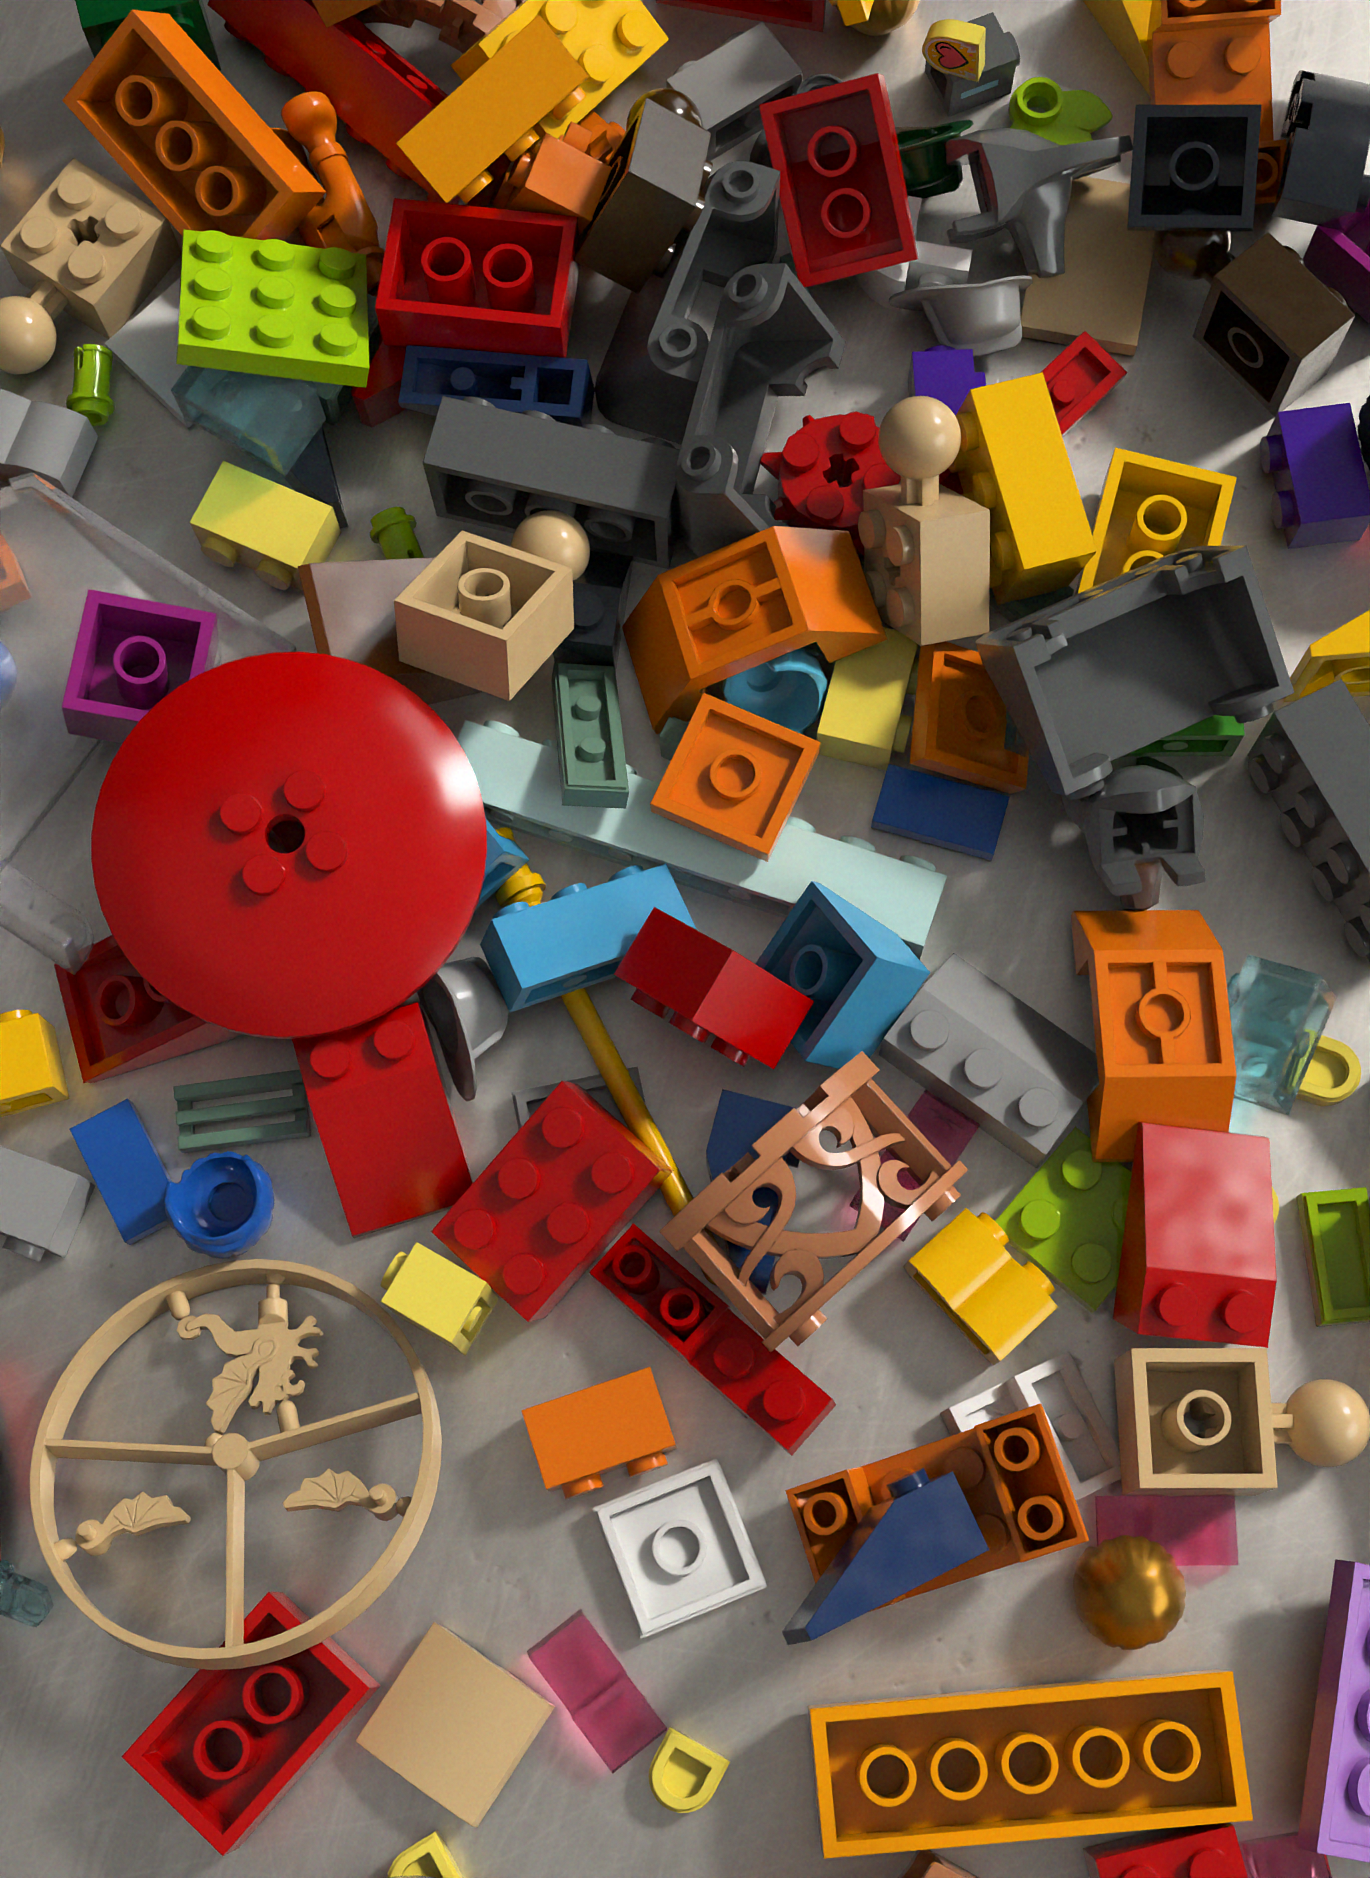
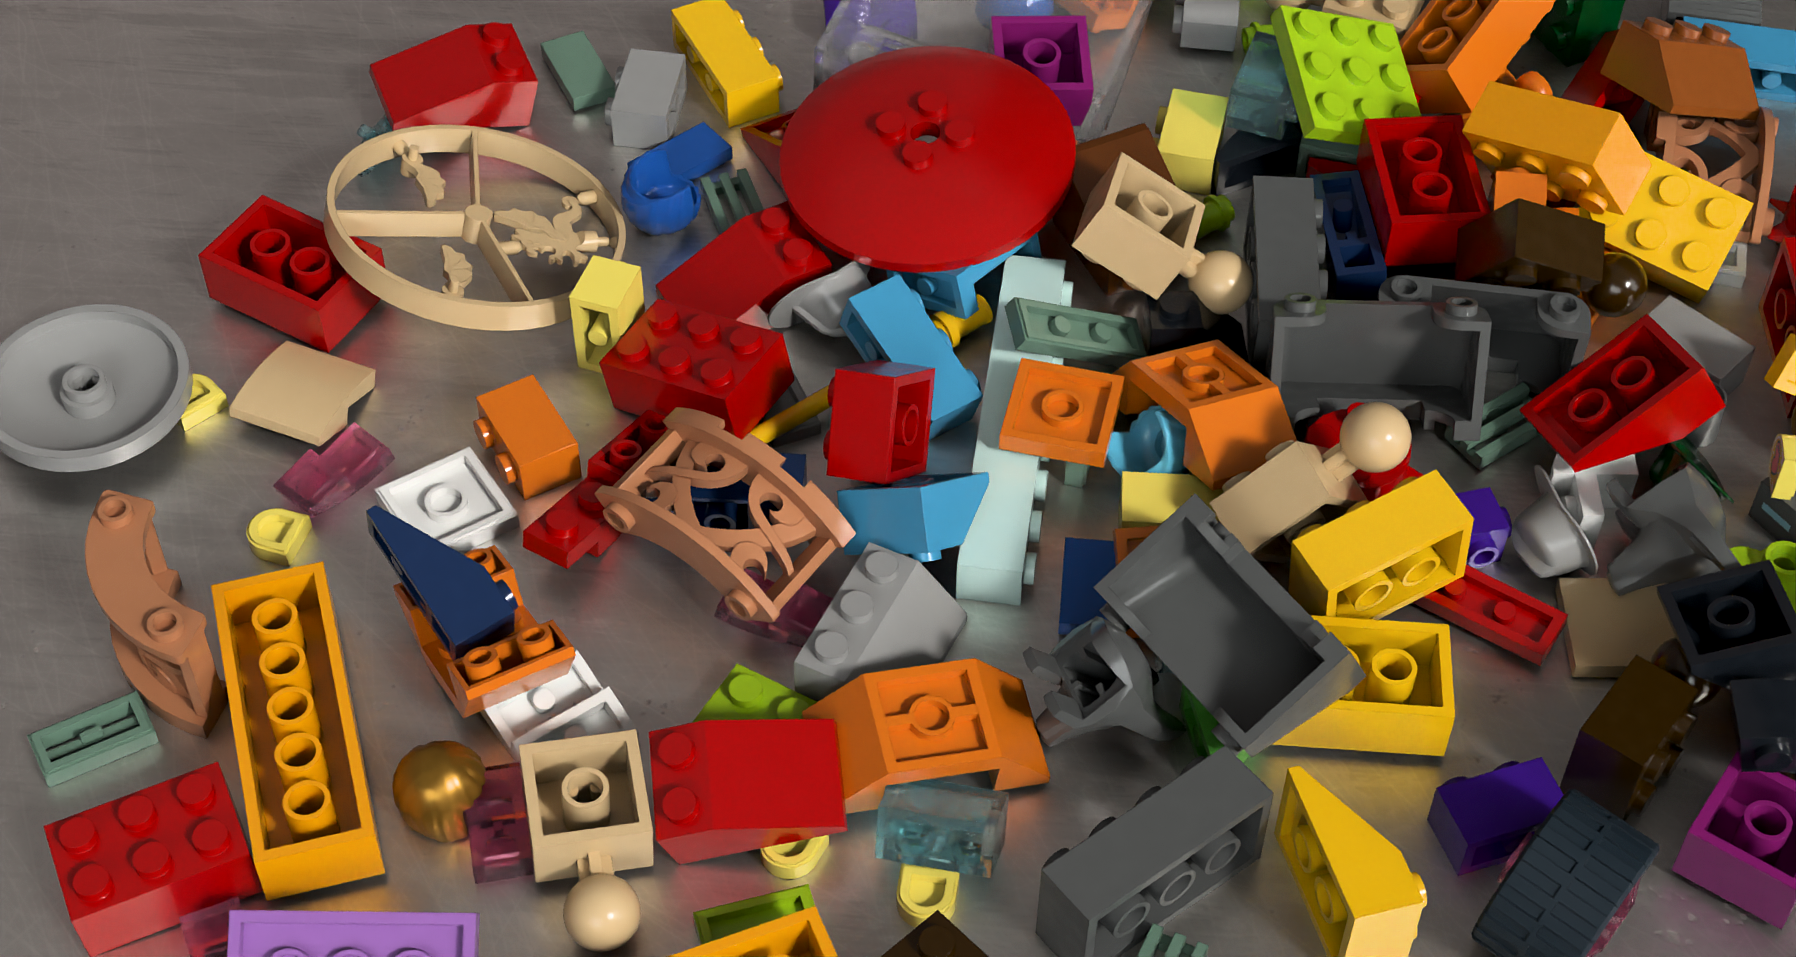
camera: 75 degrees right, 25 degrees down
yellow brick [903,1208,1058,1366] -> none

